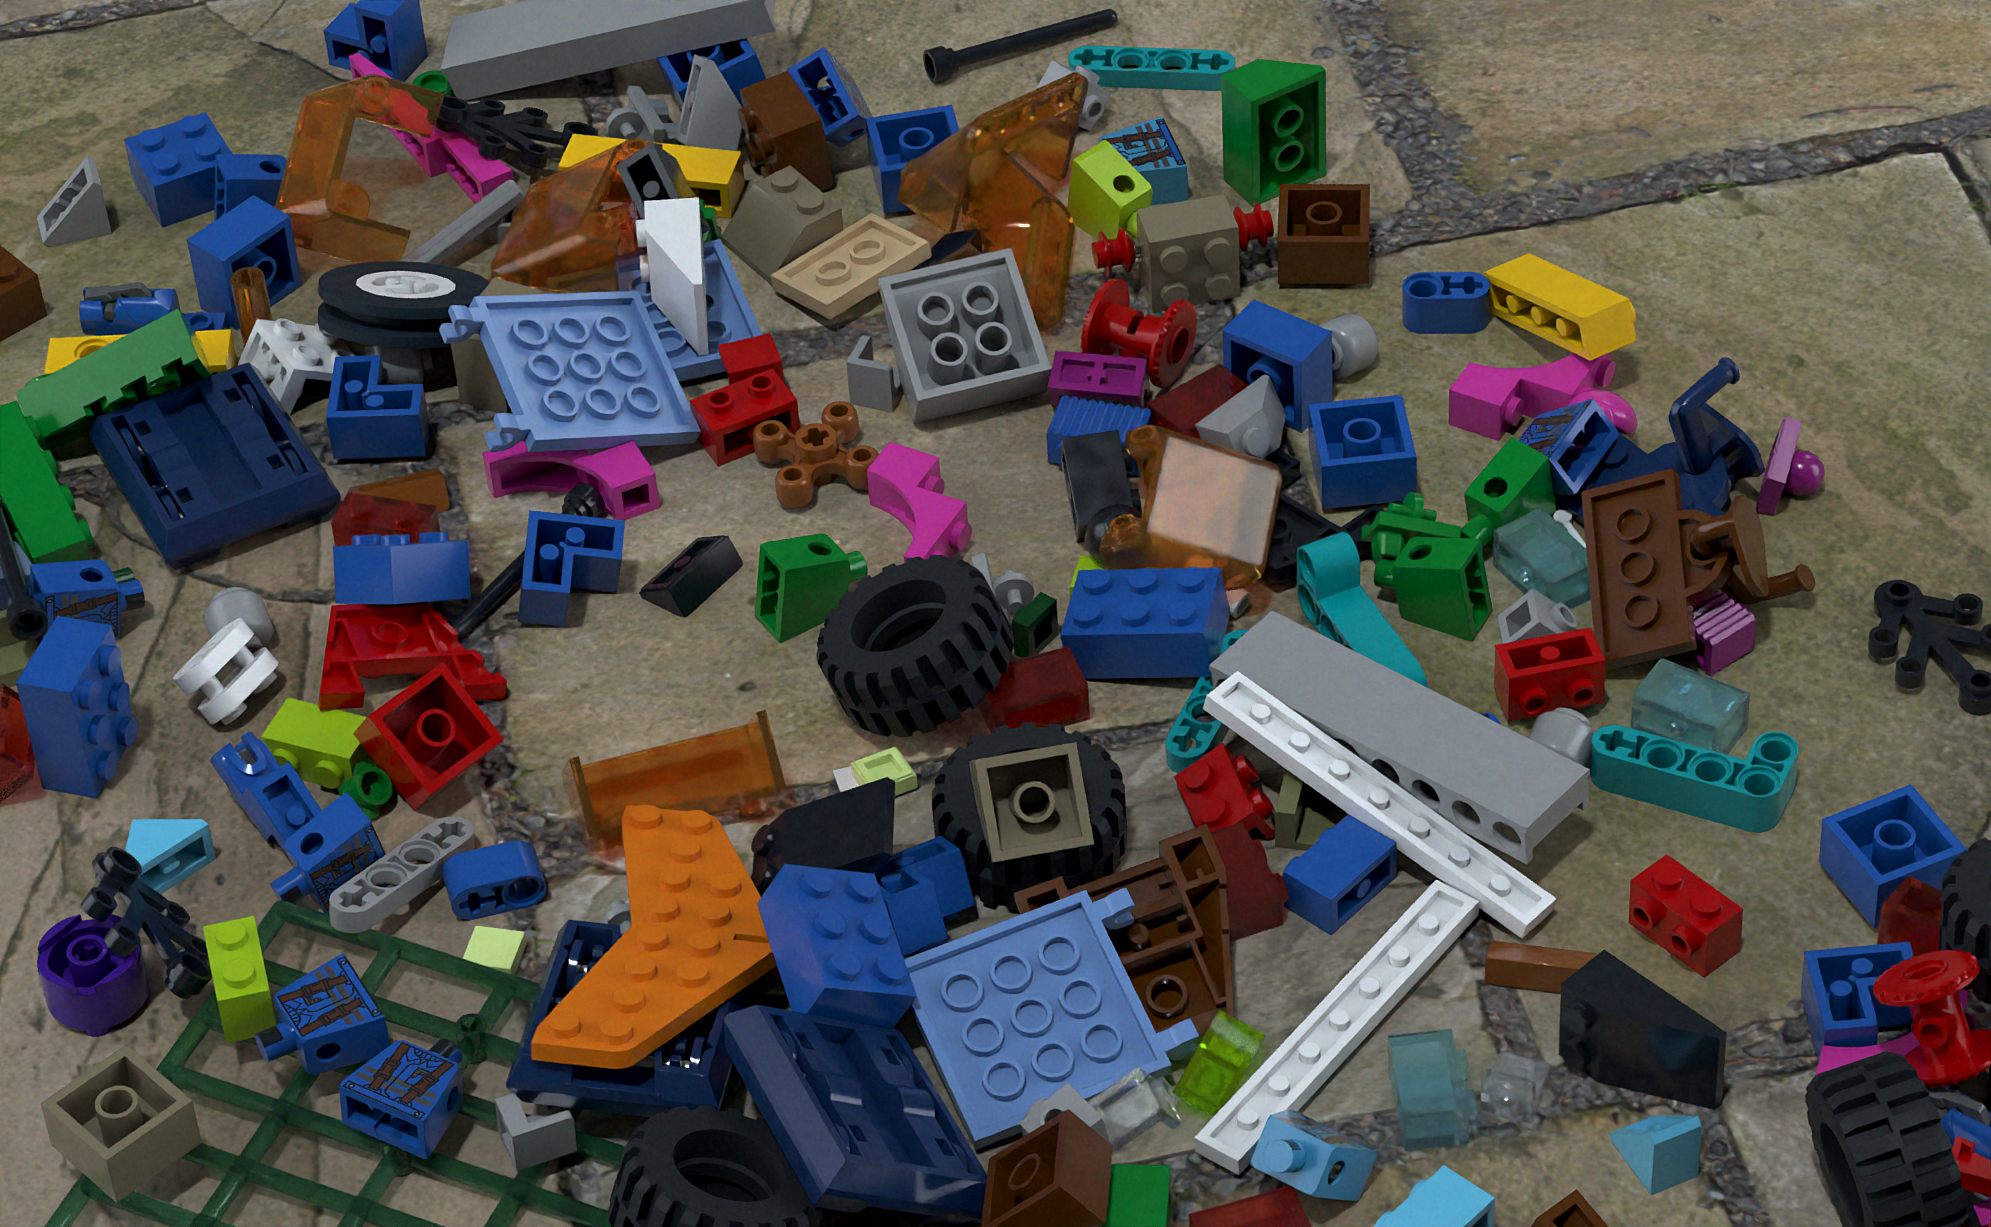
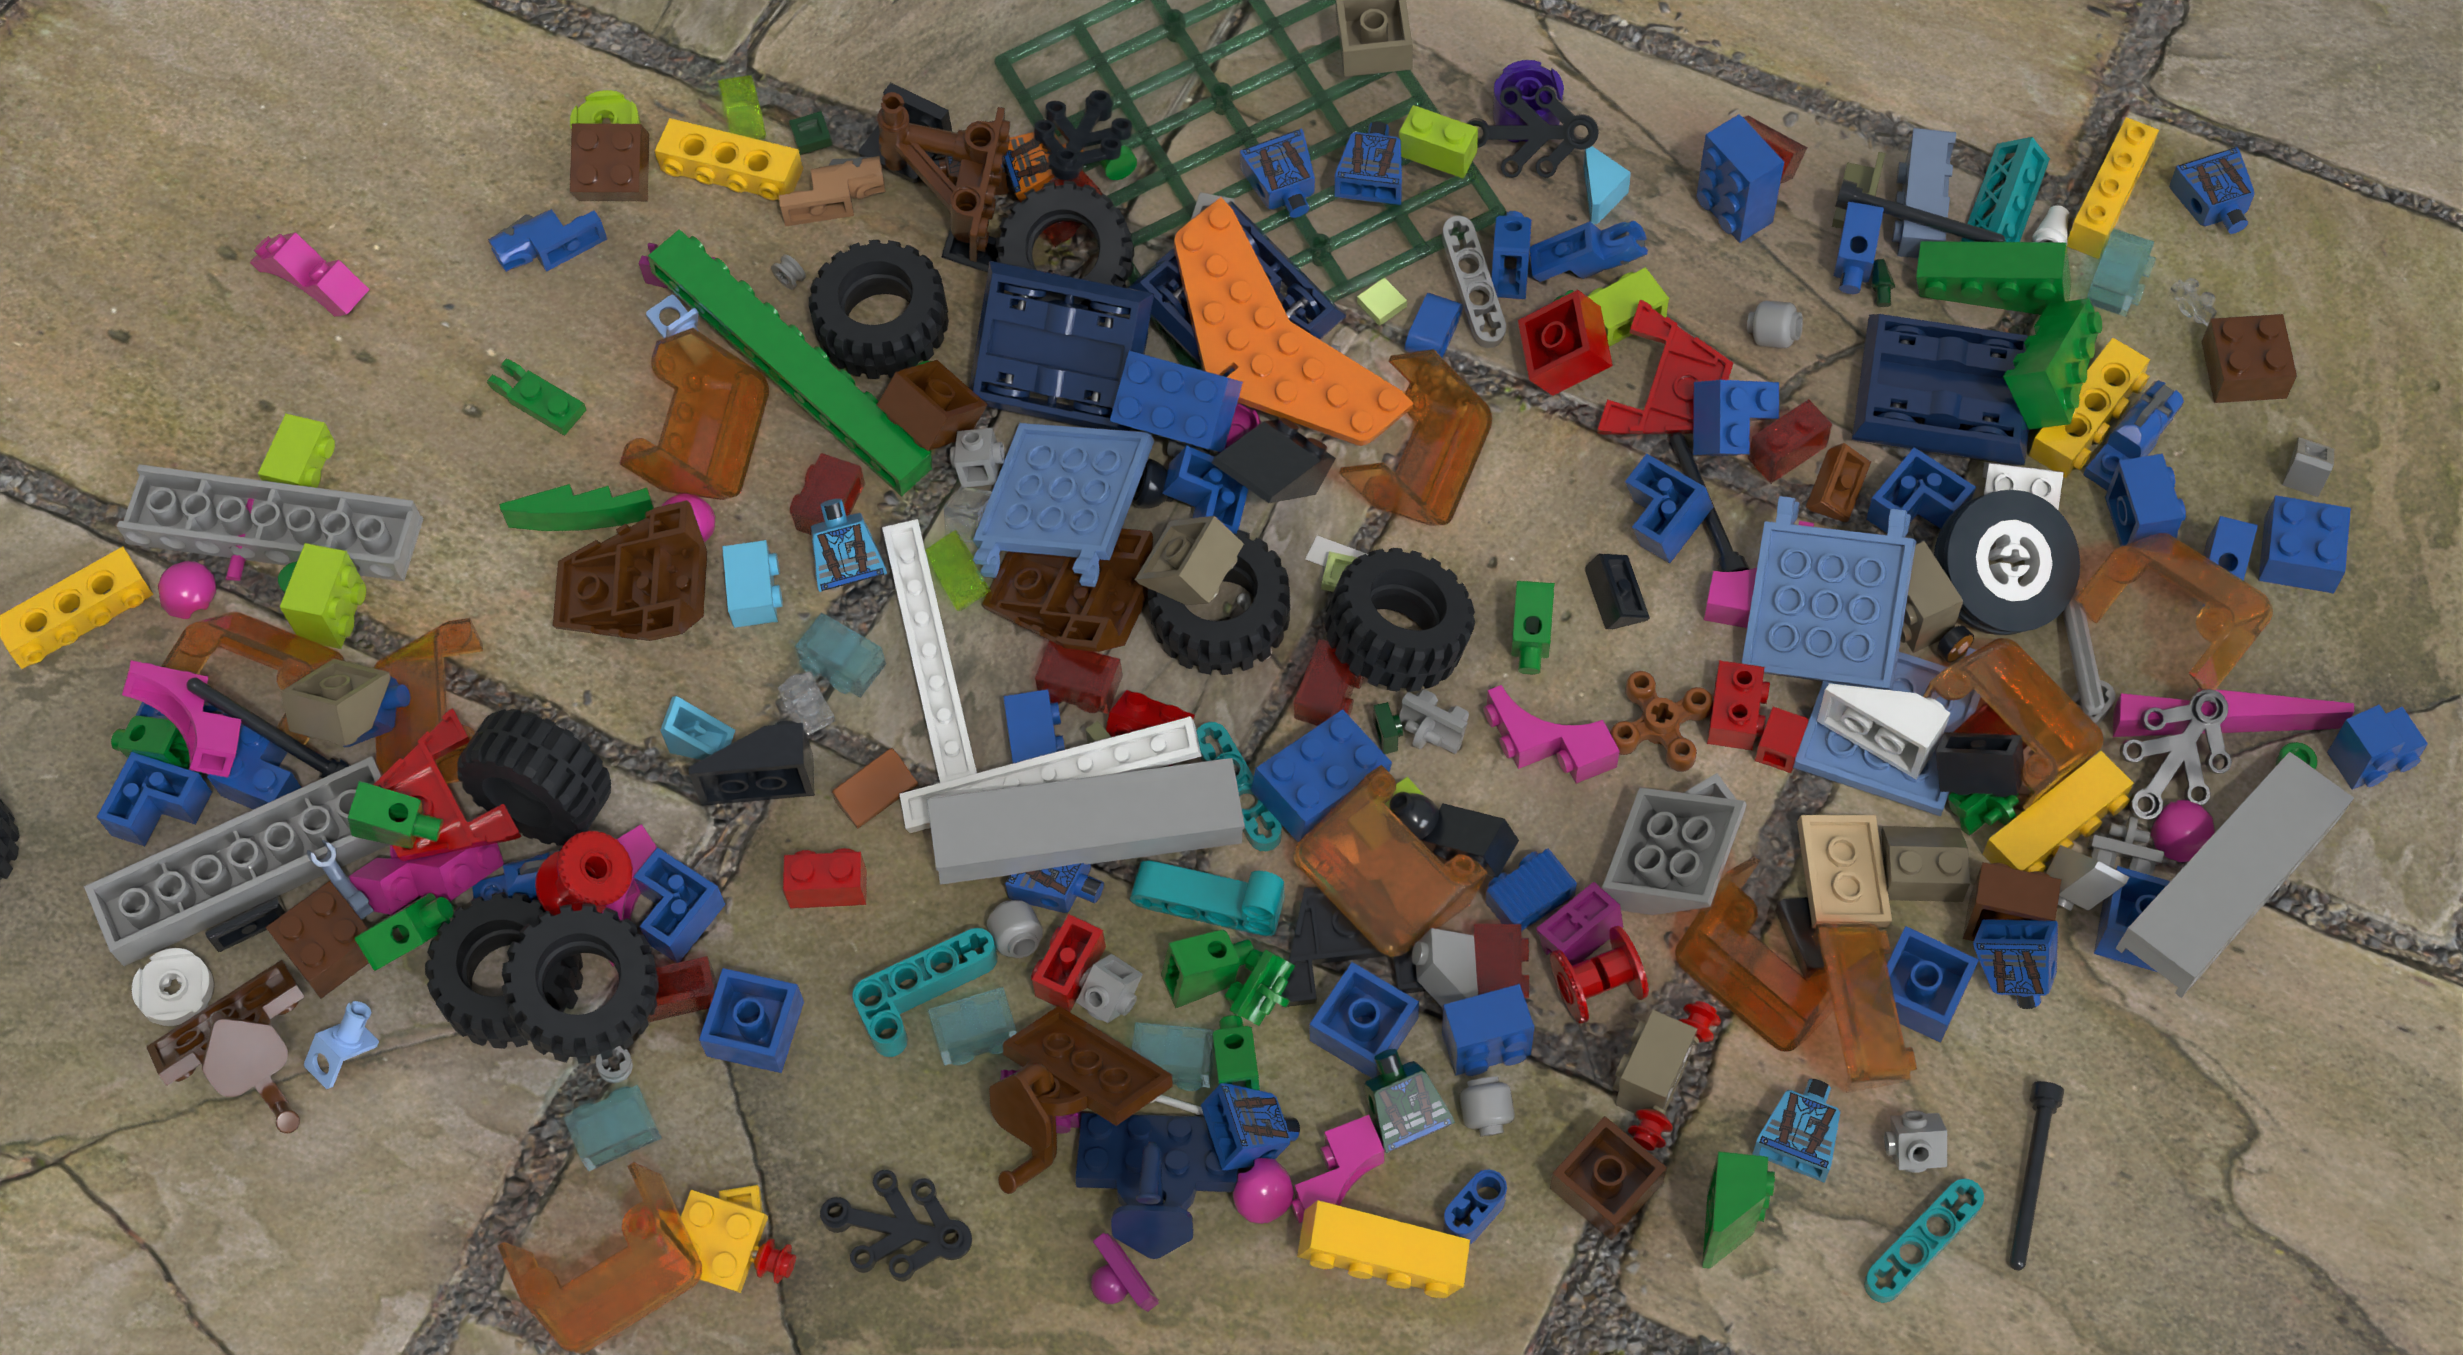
camera: 130 degrees right, 20 degrees up
white brick [173,618,279,725] -> none
clear orange piece [230,267,273,348] -> none
lime torso [1066,140,1153,240] -> none
none -> torso [1364,1049,1455,1153]
none -> dark pink hair [2151,800,2215,862]

